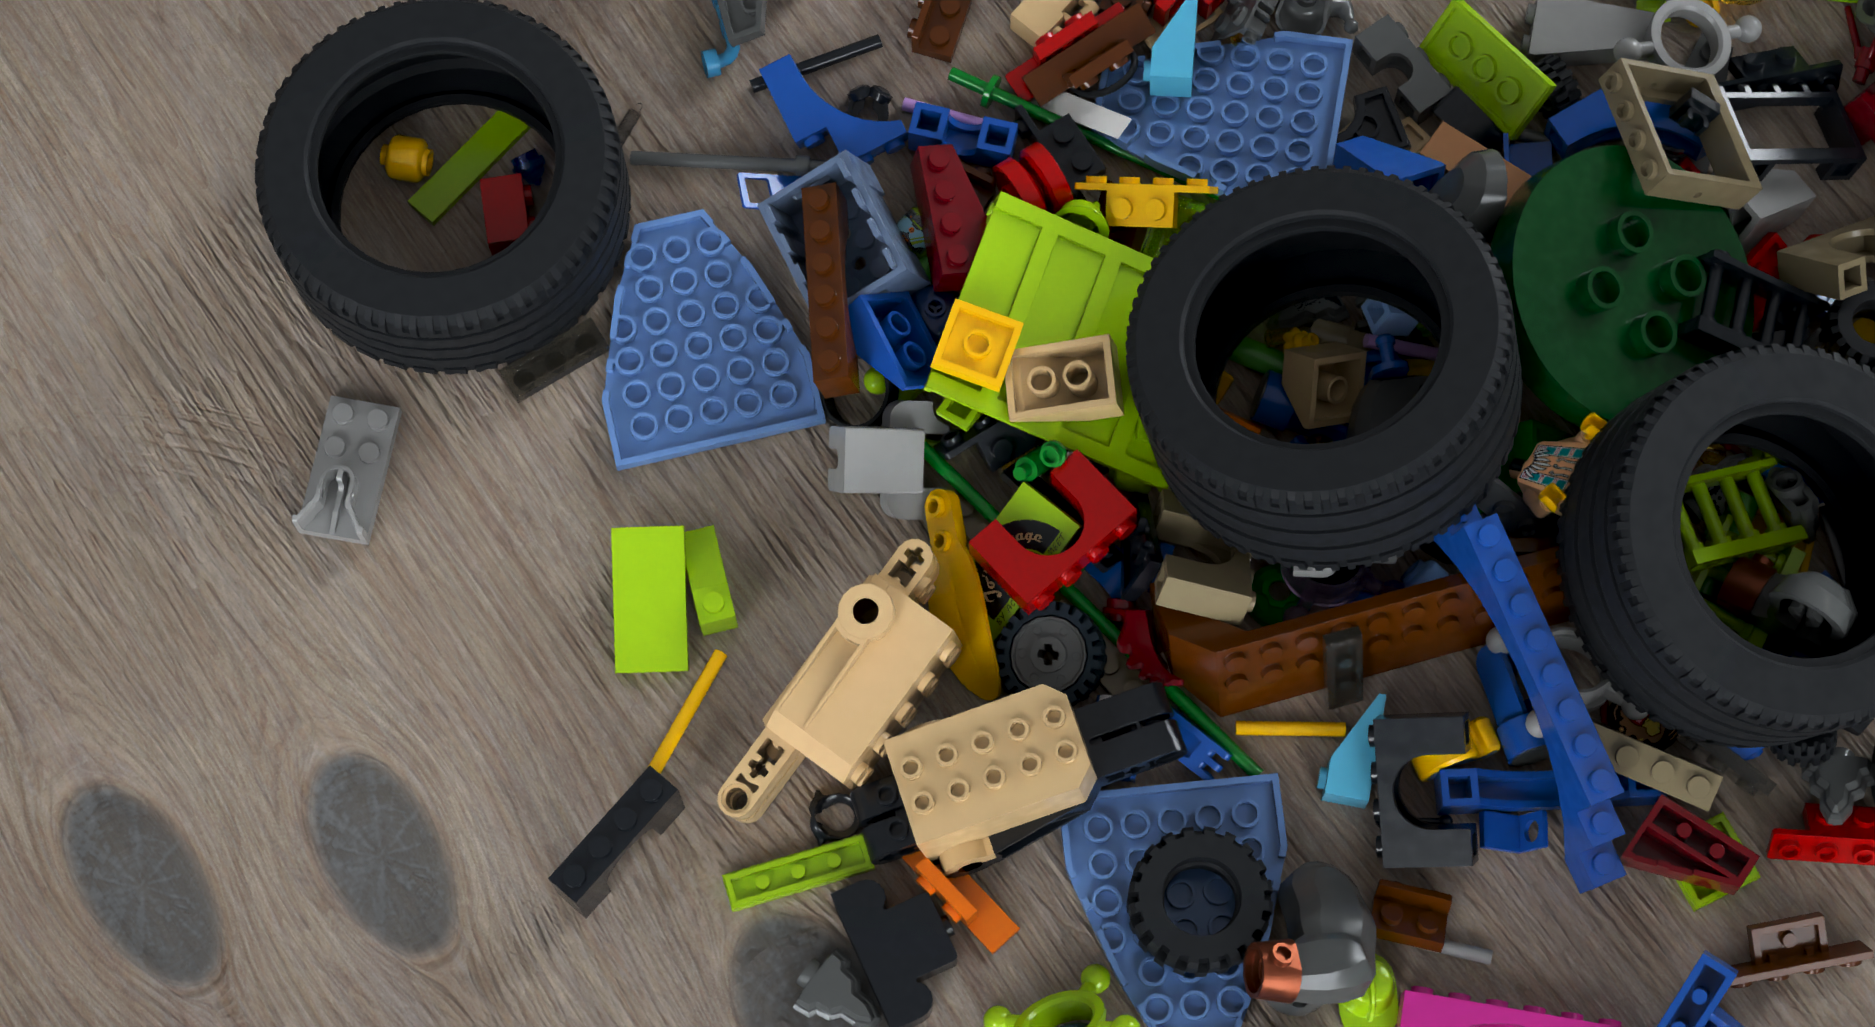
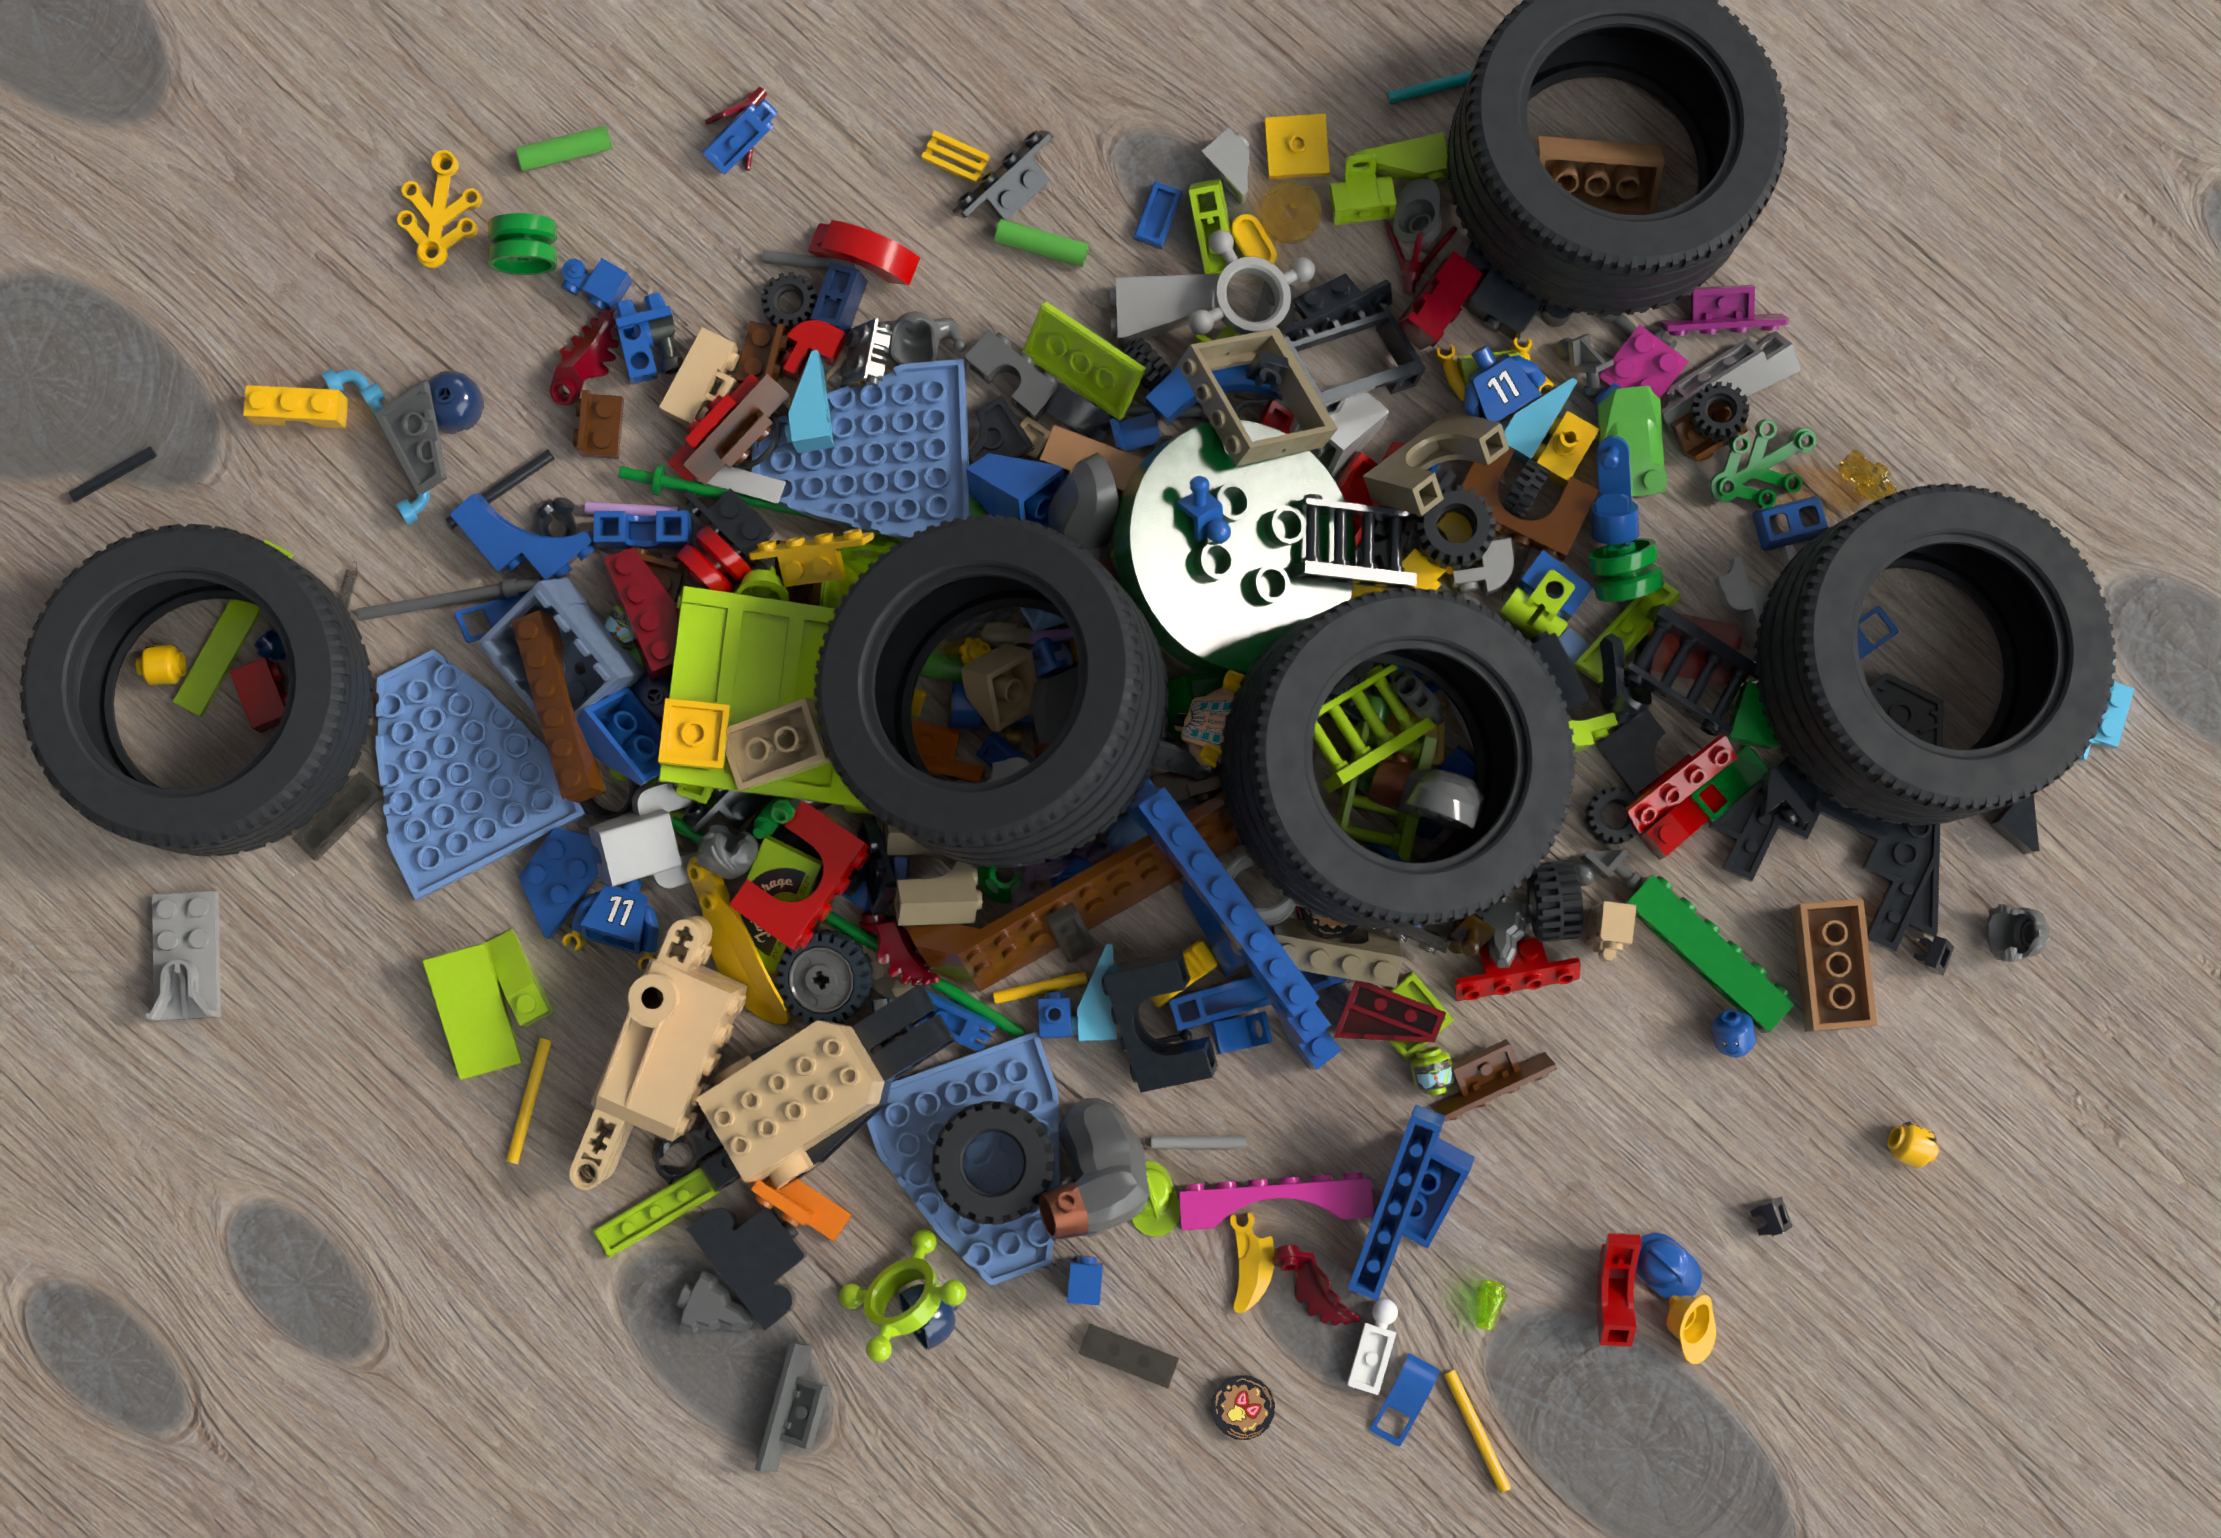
camera: 15 degrees left, 10 degrees up
black arch [548,766,685,919] -> none
reddish brown bracket [1371,879,1453,953] -> none
none -> blue wing [519,827,602,939]
none -> blue torso [562,879,660,971]
none -> dark grey hair [697,824,759,879]
none -> blue brick [1038,992,1072,1038]
none -> blue piece [1177,476,1231,544]
none -> head [1410,1046,1455,1096]
none -> dark brown piece [1446,914,1495,956]

